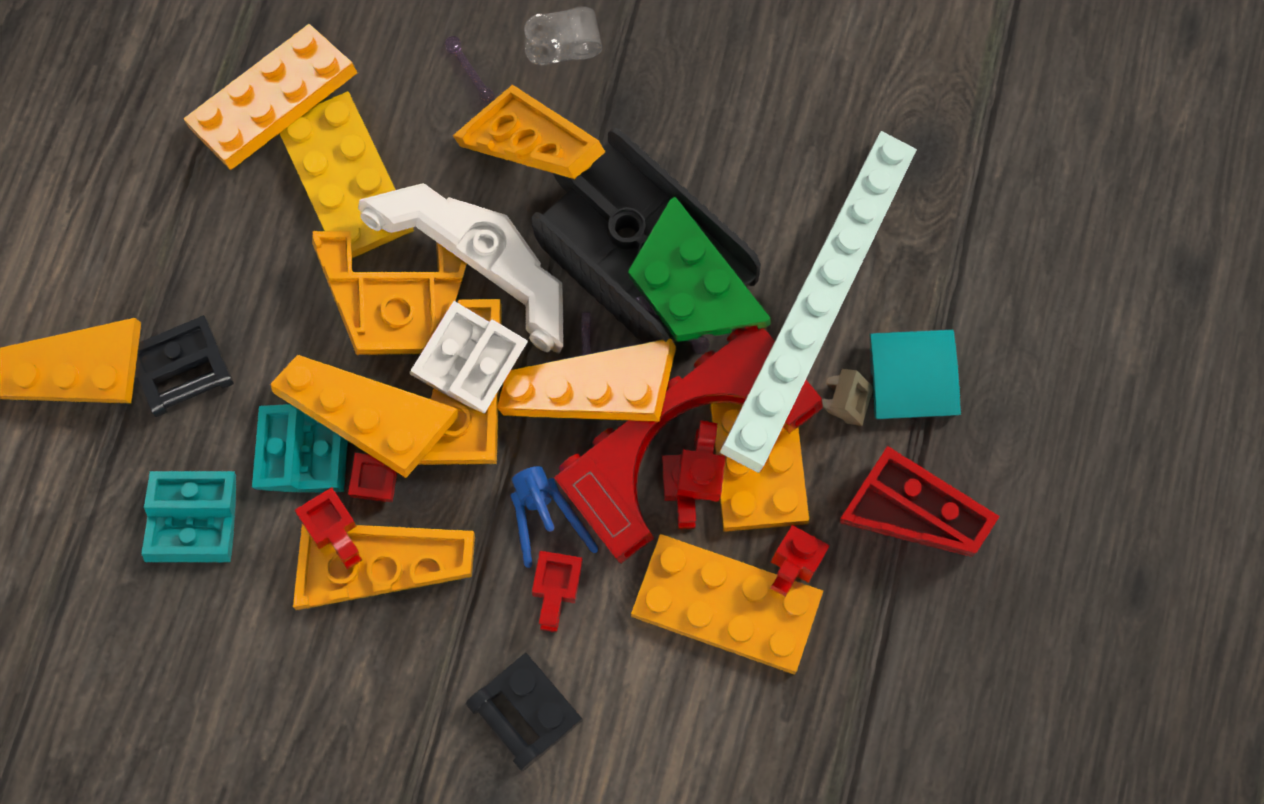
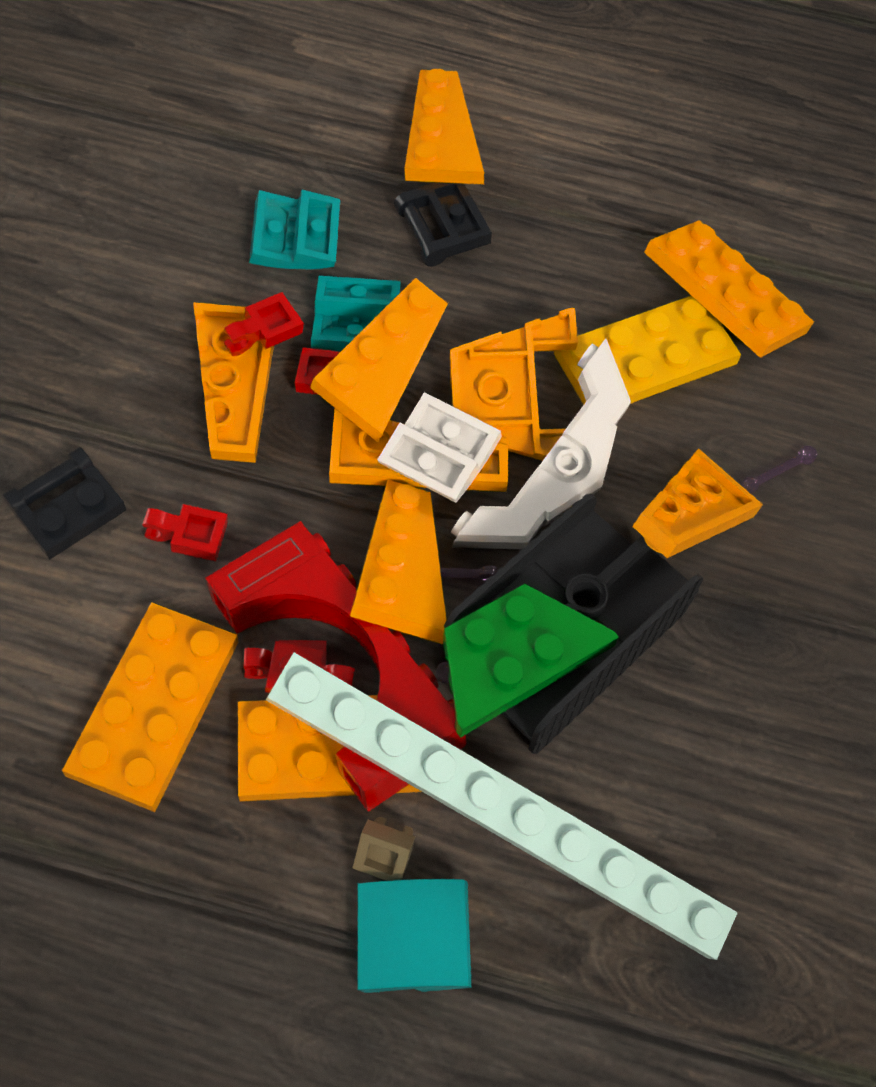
camera: 85 degrees right, 10 degrees down
blue plant [510,466,598,568] -> none
clear piece [524,7,603,65] -> none
red plate [770,525,830,597] -> none
red wedge [840,446,1000,557] -> none

